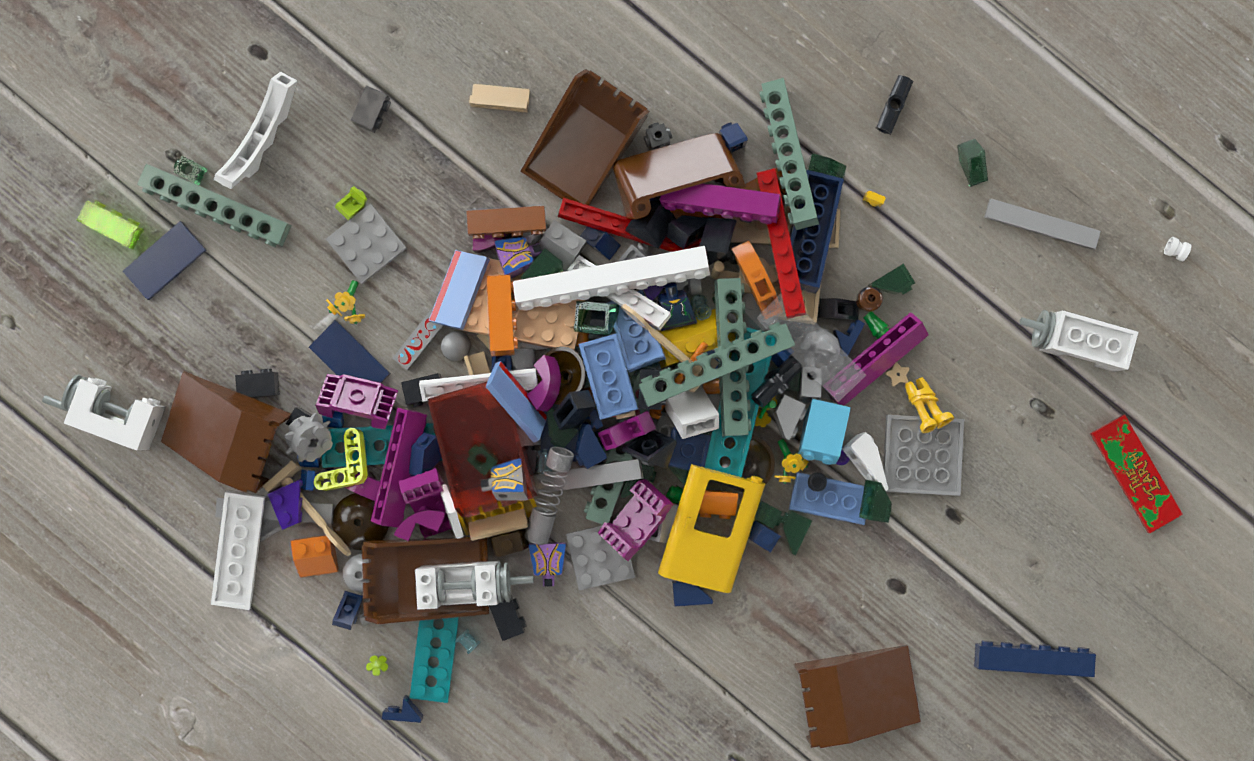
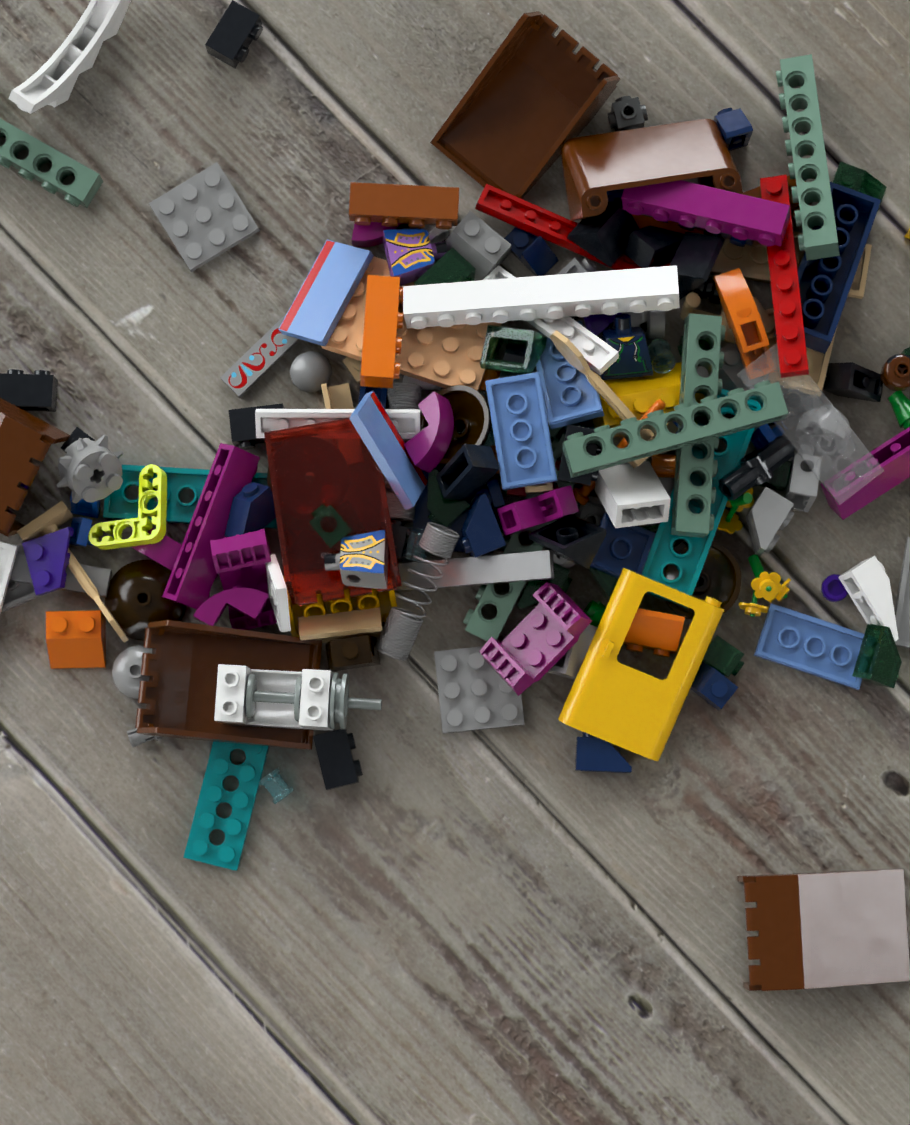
camera: 15 degrees right, 5 degrees down
dark blue tile [309,320,391,383] -> none
magenta plate [315,374,398,429] -> none
blue tile [322,411,344,428] -> none
yellow plant [326,280,365,324] -> none
dark blue slope [332,591,363,630] -> none
lime bracket [335,186,367,220] -> none
lime plant [366,655,388,676] -> none
dark blue slope [382,695,423,723] -> none
tan panel [469,84,530,113] -> none
torso [529,542,566,587] -> none
clear green slope [780,510,812,556] -> none
medium azure slope [798,399,851,465] -> none
black plate [807,472,827,492] -> none
dark blue slope [833,320,865,358] -> none

